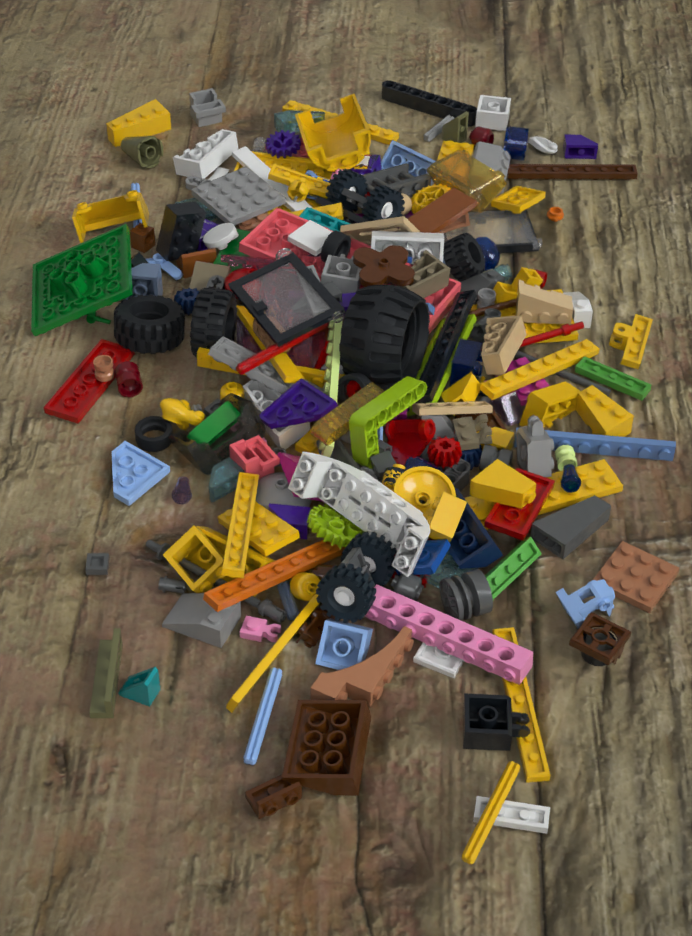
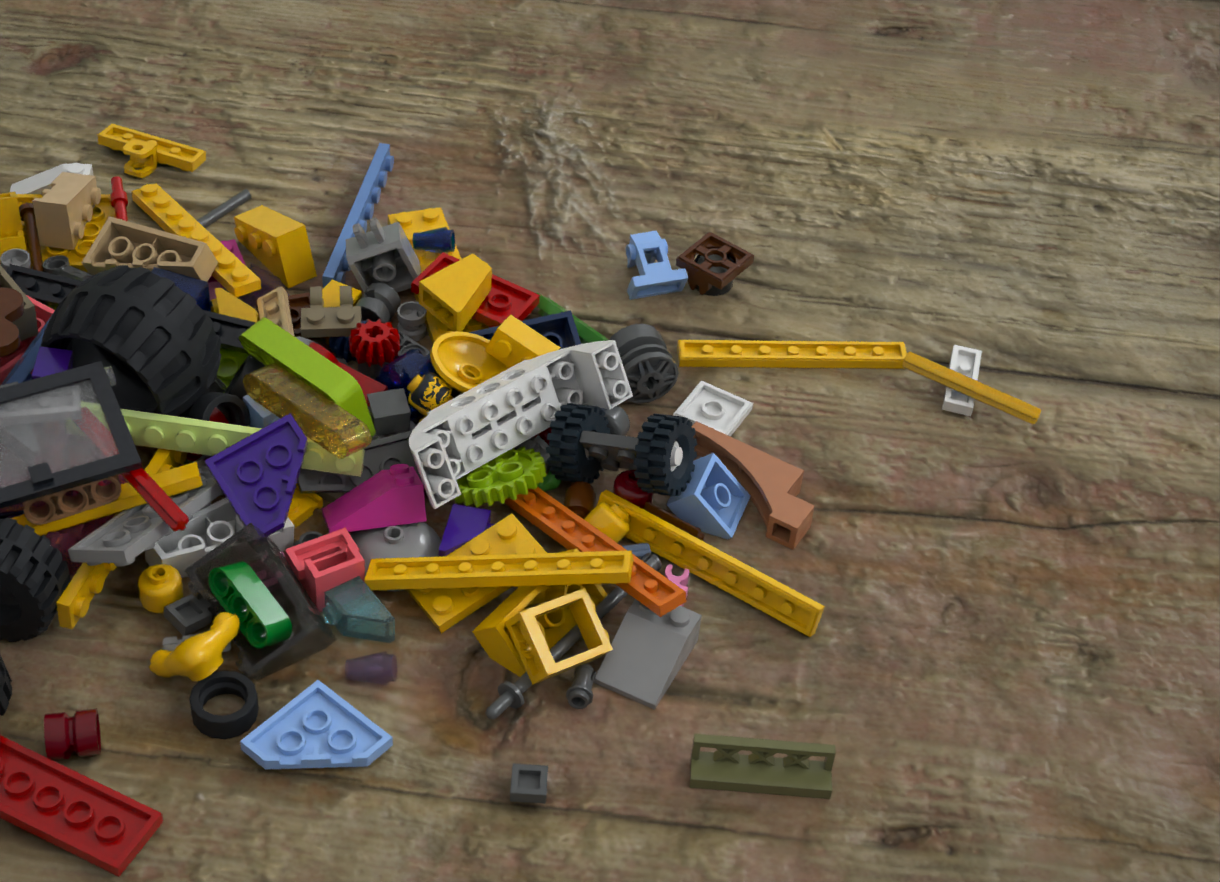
camera: 90 degrees left, 0 degrees up
nougat wheel [93,355,114,382] -> none
teal slope [118,667,161,707] -> none
light blue axle [243,667,282,765] -> none
reddish brown bracket [245,774,302,819] -> none
reddish brown slope [282,700,371,796] -> none
bright pink brick [365,584,533,685] -> none
black hinge [463,693,530,751] -> none
dark grey slope [530,495,611,559] -> none
bright green plate [575,356,652,401] -> none
yellow wedge [576,385,634,437] -> none
nougat plate [593,541,680,613] -> none

